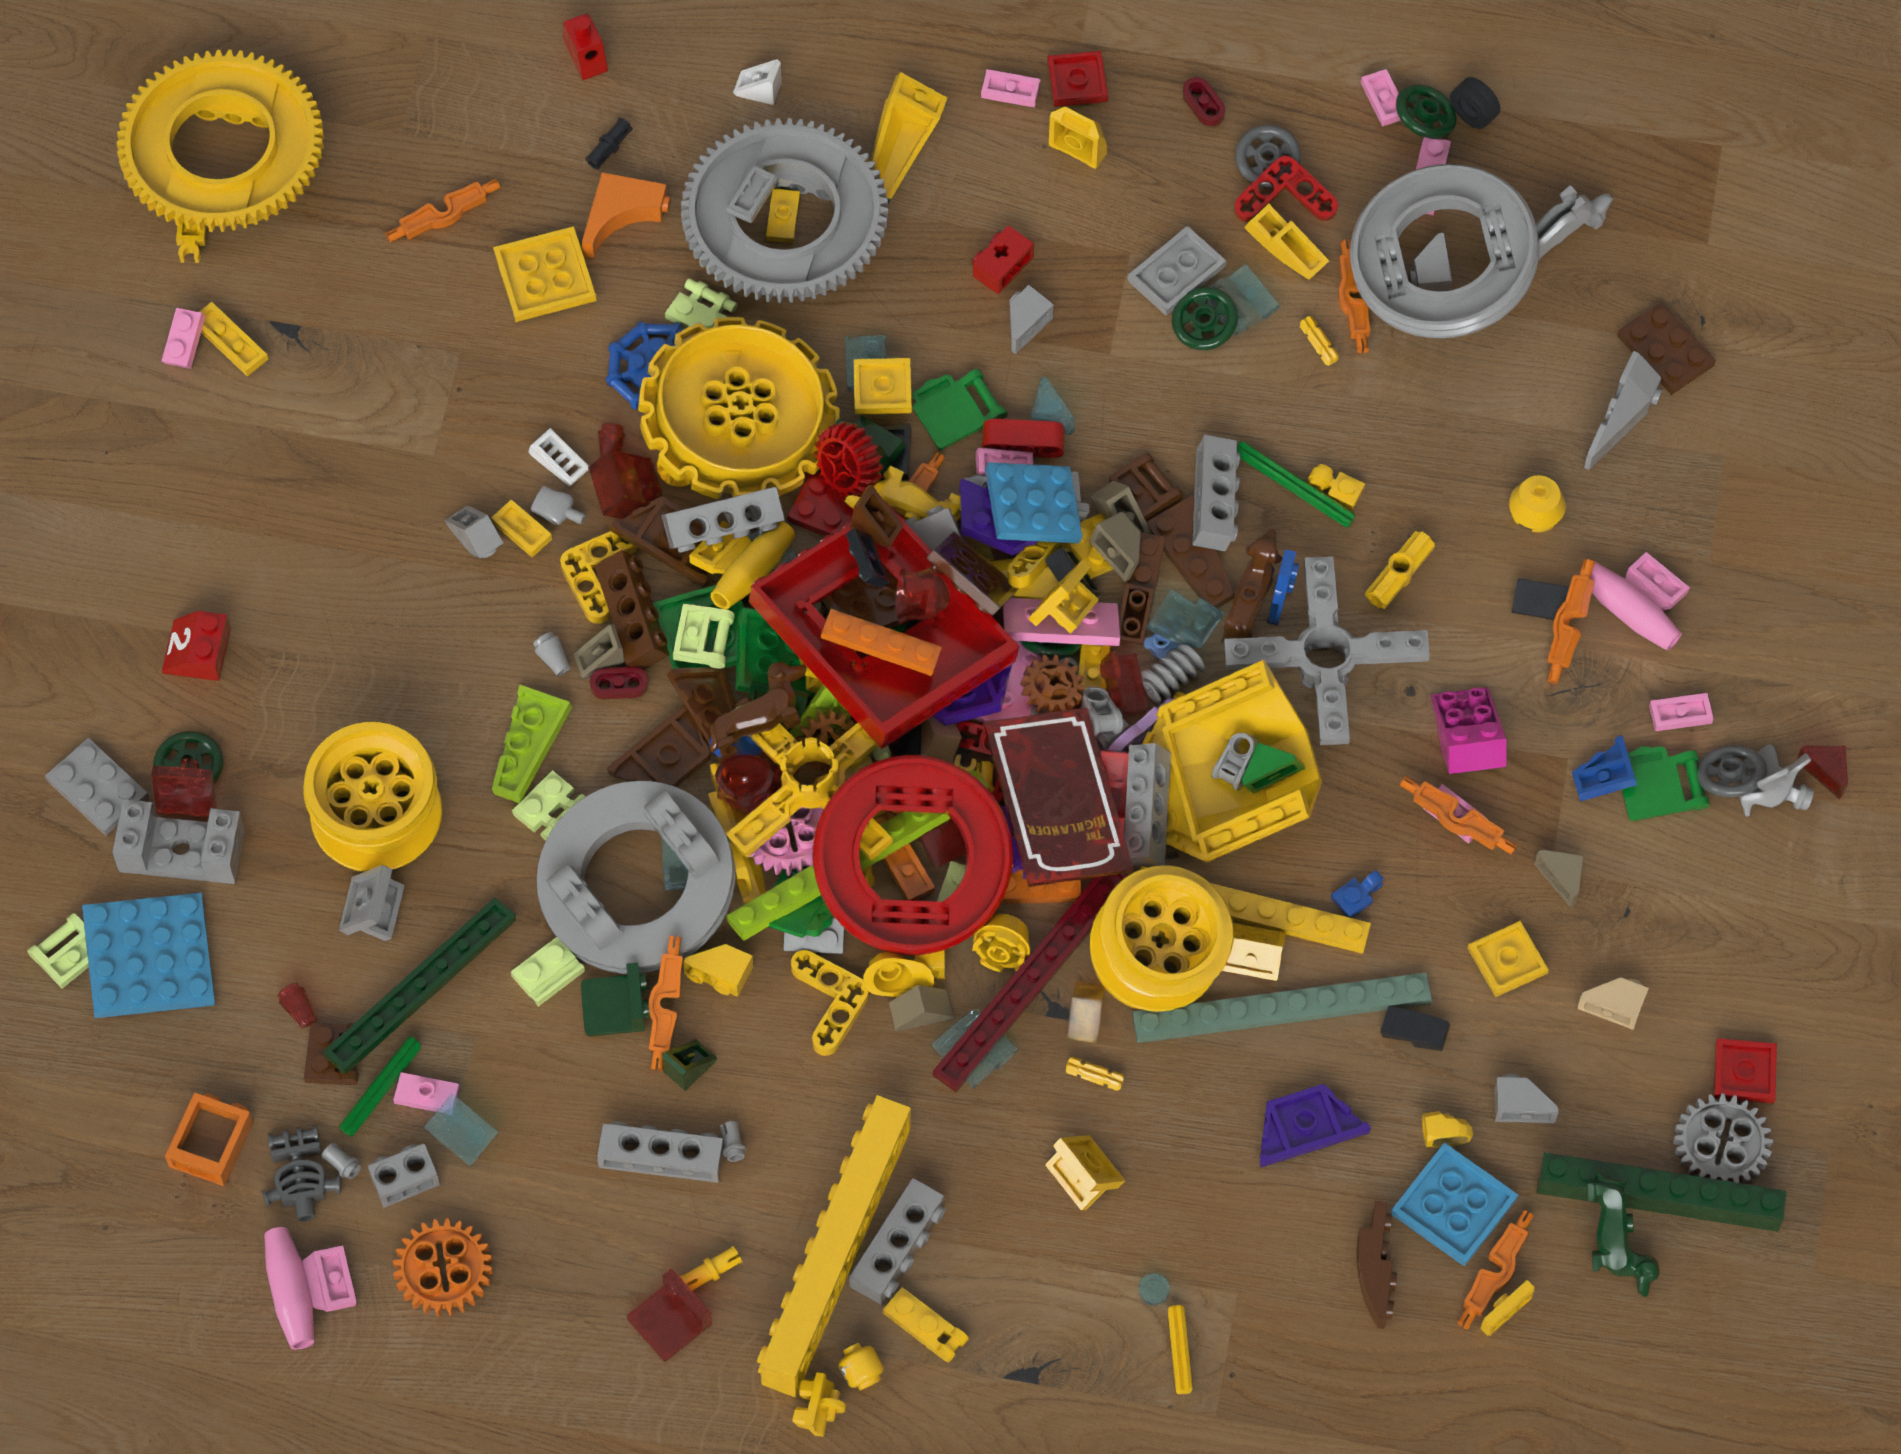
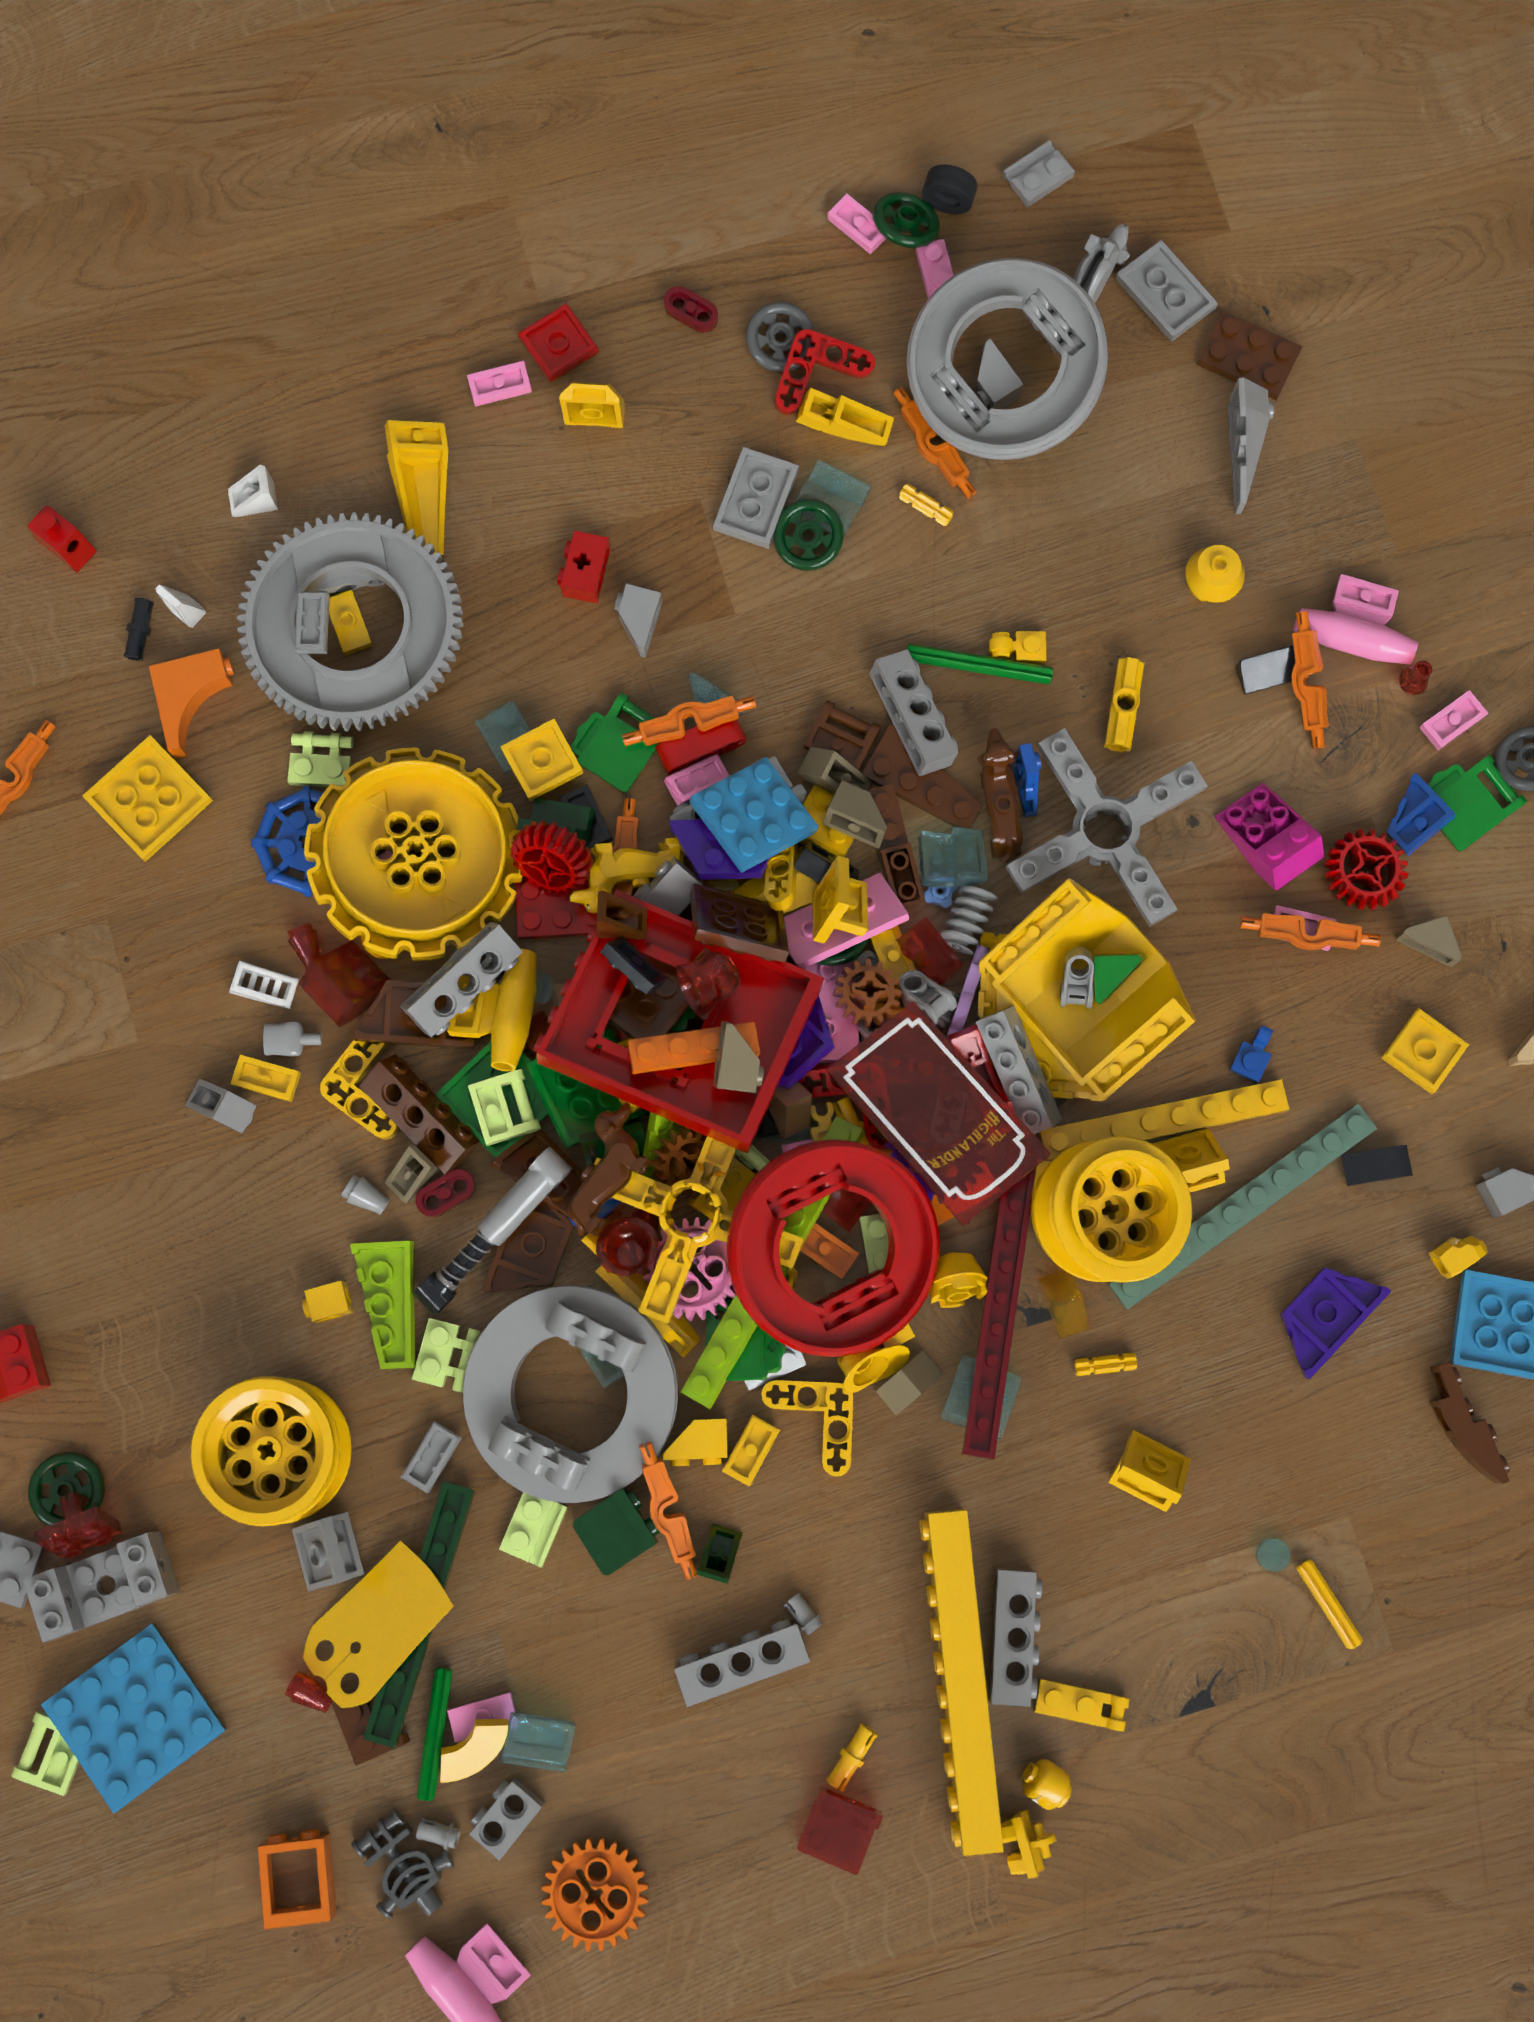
camera: 25 degrees left, 15 degrees up
none -> white slope [155,584,206,628]
none -> yellow brick [302,1280,354,1323]
none -> yellow piece [303,1541,454,1708]
none -> light grey plate [401,1421,463,1494]
none -> piece [413,1146,573,1316]
none -> yellow tile [440,1719,508,1783]
none -> orange piece [622,695,757,747]
none -> dark tan slope [713,1021,764,1093]
none -> yellow plate [722,1414,780,1487]
none -> light grey plate [1002,140,1075,208]
none -> light grey plate [1115,240,1218,342]
none -> red gear [1324,829,1409,911]
none -> clear red cone [1399,661,1432,695]

